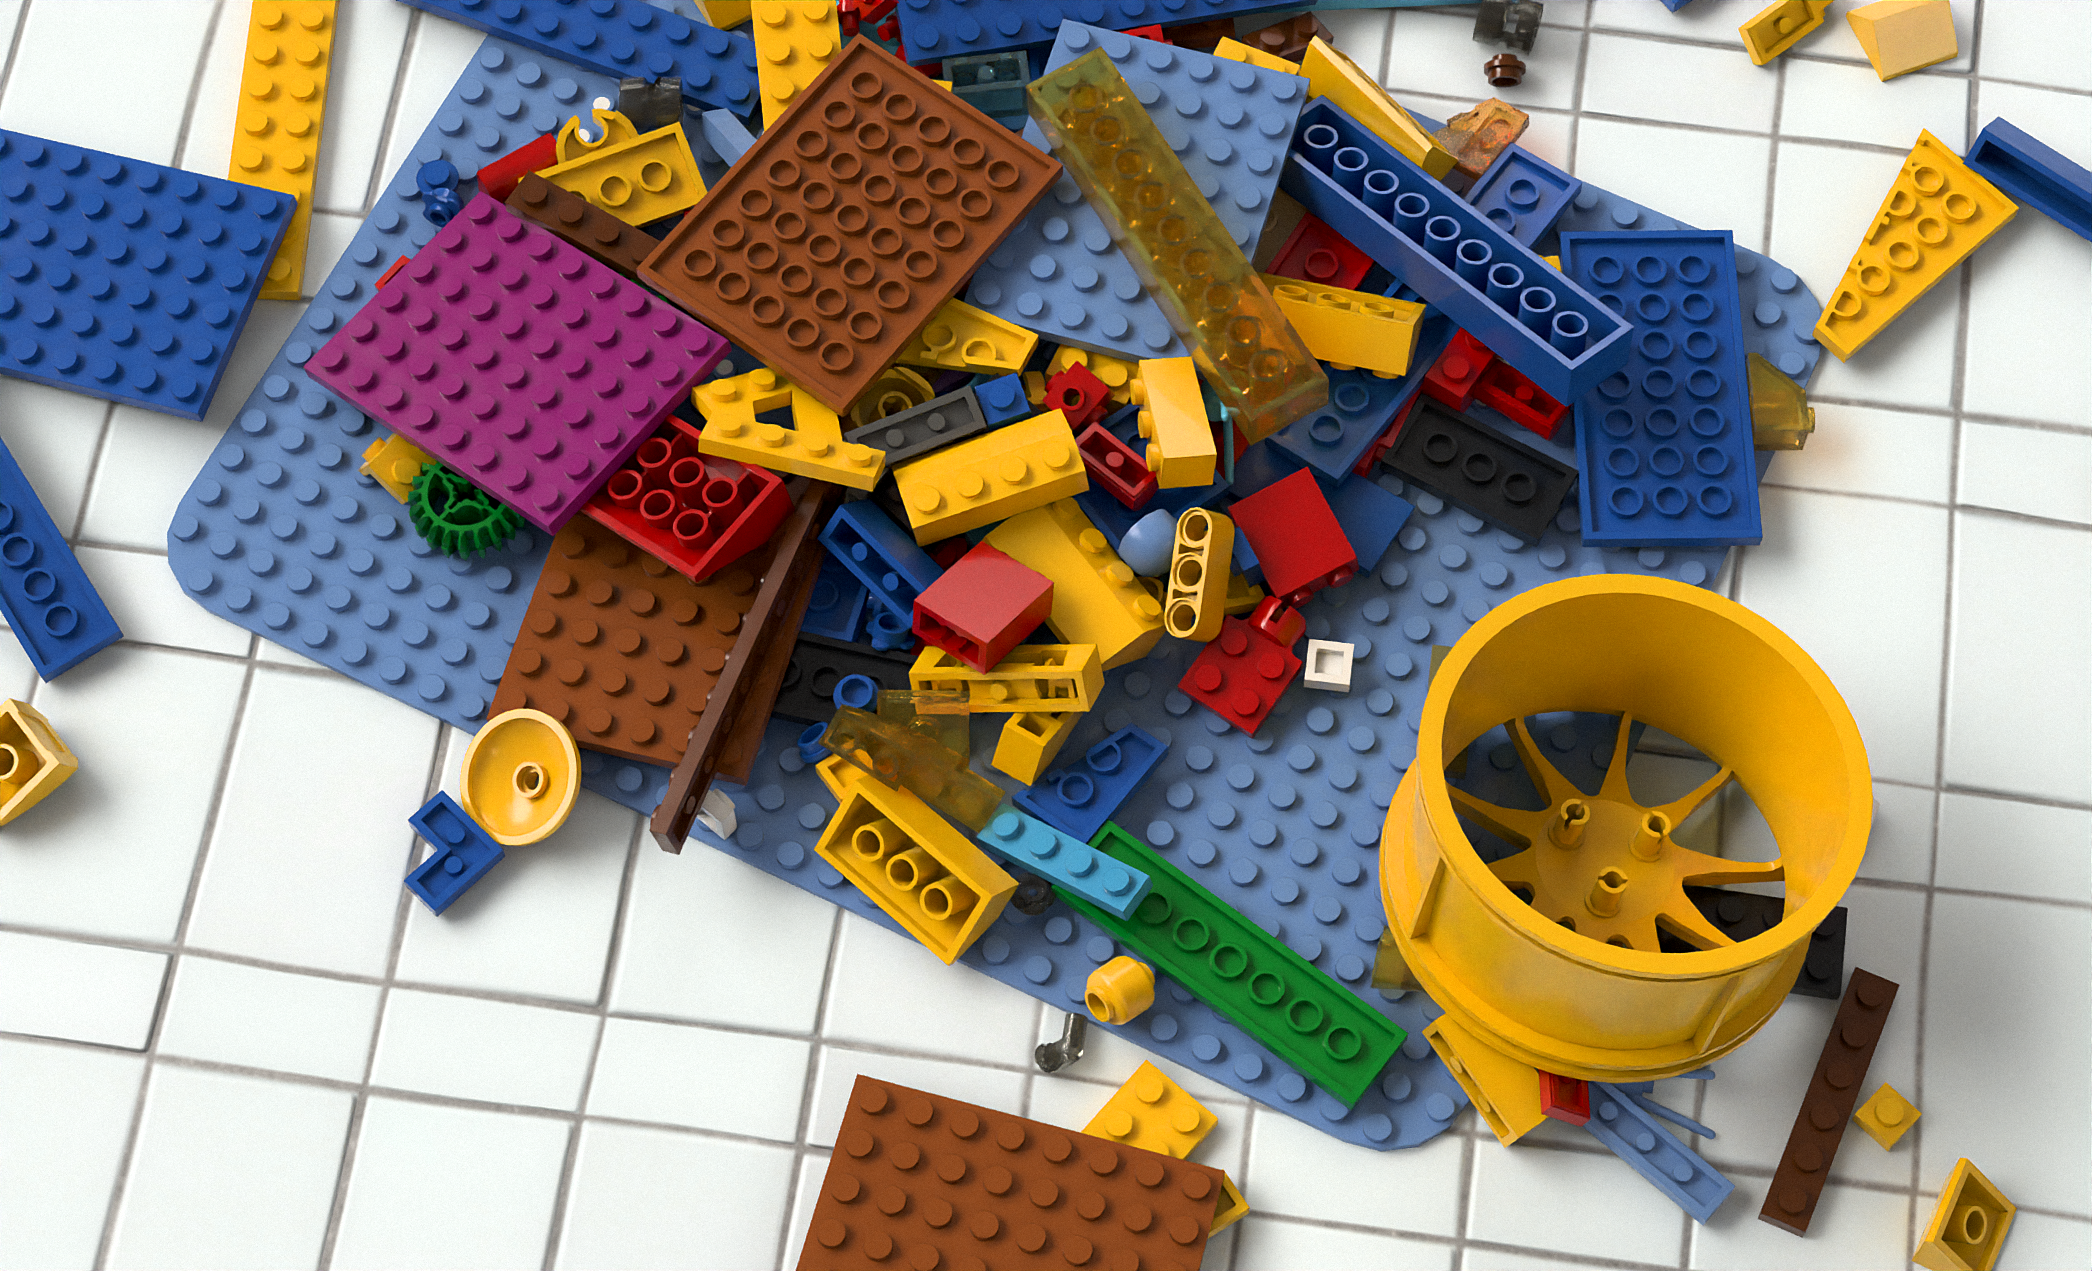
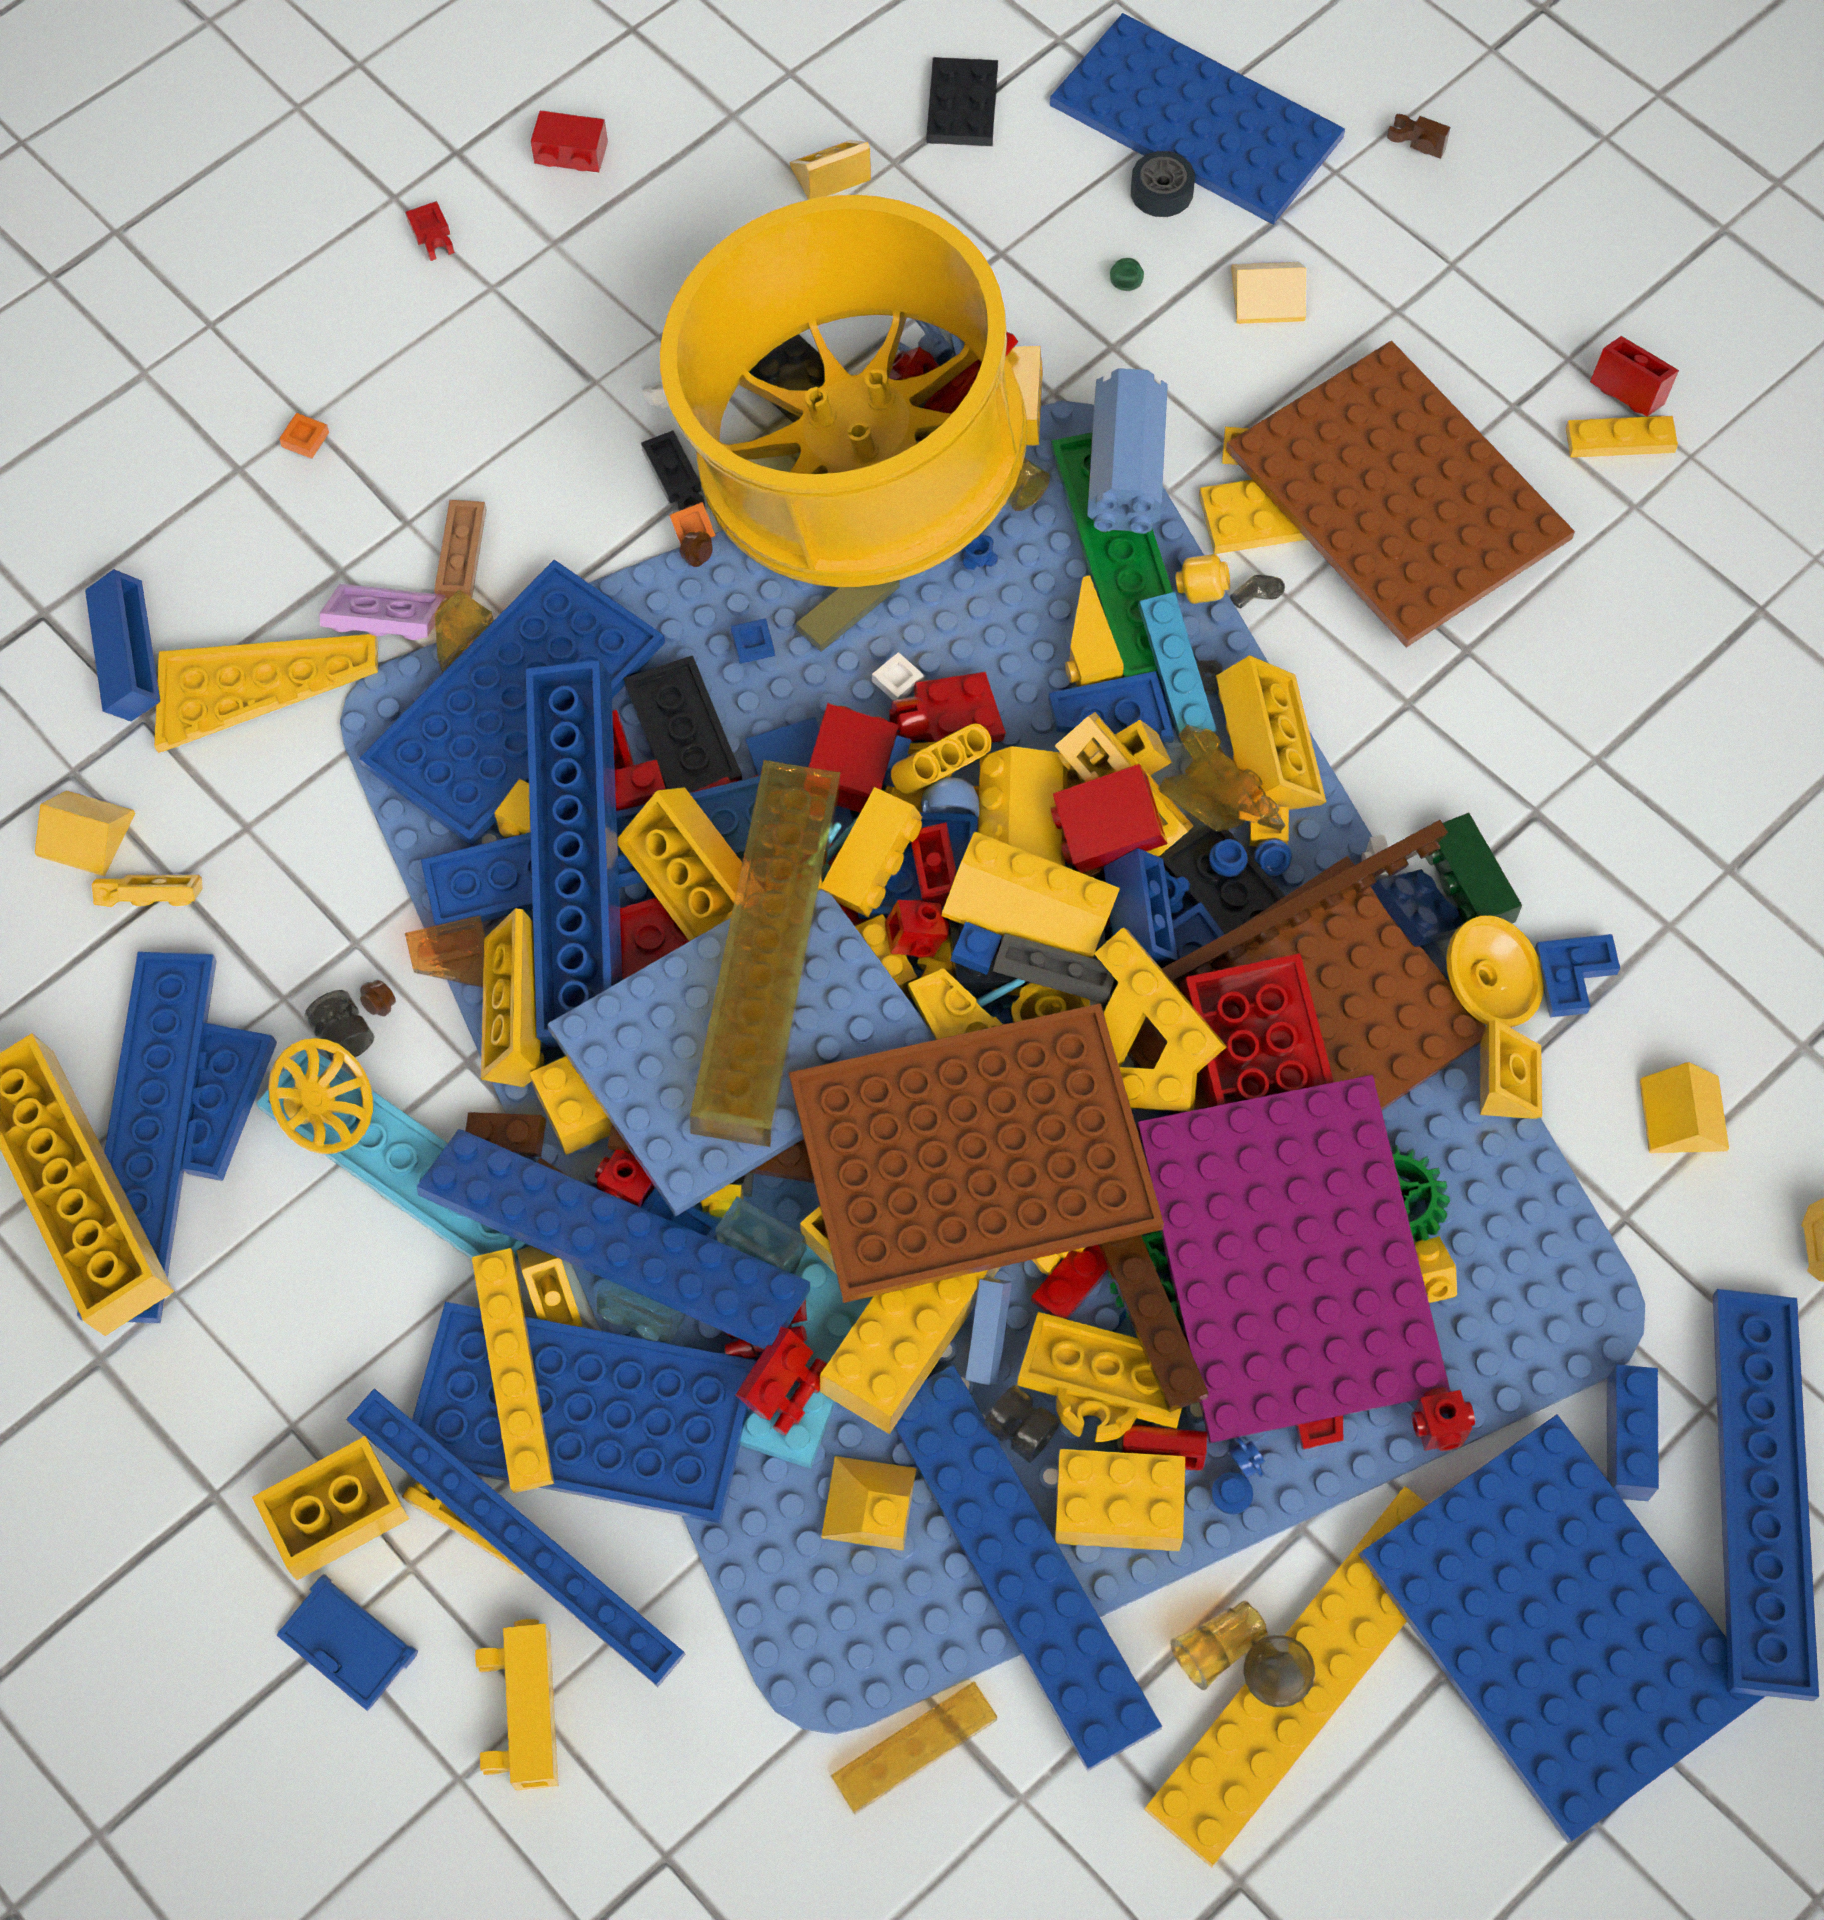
camera: 140 degrees left, 0 degrees up
none -> lavender plate [319,584,445,640]
none -> medium nougat plate [434,500,487,600]
none -> blue plate [731,618,775,664]
none -> blue plate [961,534,998,570]
none -> yellow brick [1055,1449,1185,1551]
none -> yellow slope [1065,575,1124,687]
none -> medium blue brick [1087,368,1168,534]
none -> clear yellow plant [1170,1601,1268,1690]
none -> clear smoke hat [1243,1635,1315,1707]
none -> dark blue plate [1371,869,1464,947]
none -> red brick [1411,1387,1475,1451]
none -> dark green brick [1426,813,1522,923]
none -> yellow slope [1480,1019,1542,1119]
none -> blue brick [1607,1364,1659,1502]
none -> yellow slope [1639,1062,1729,1153]

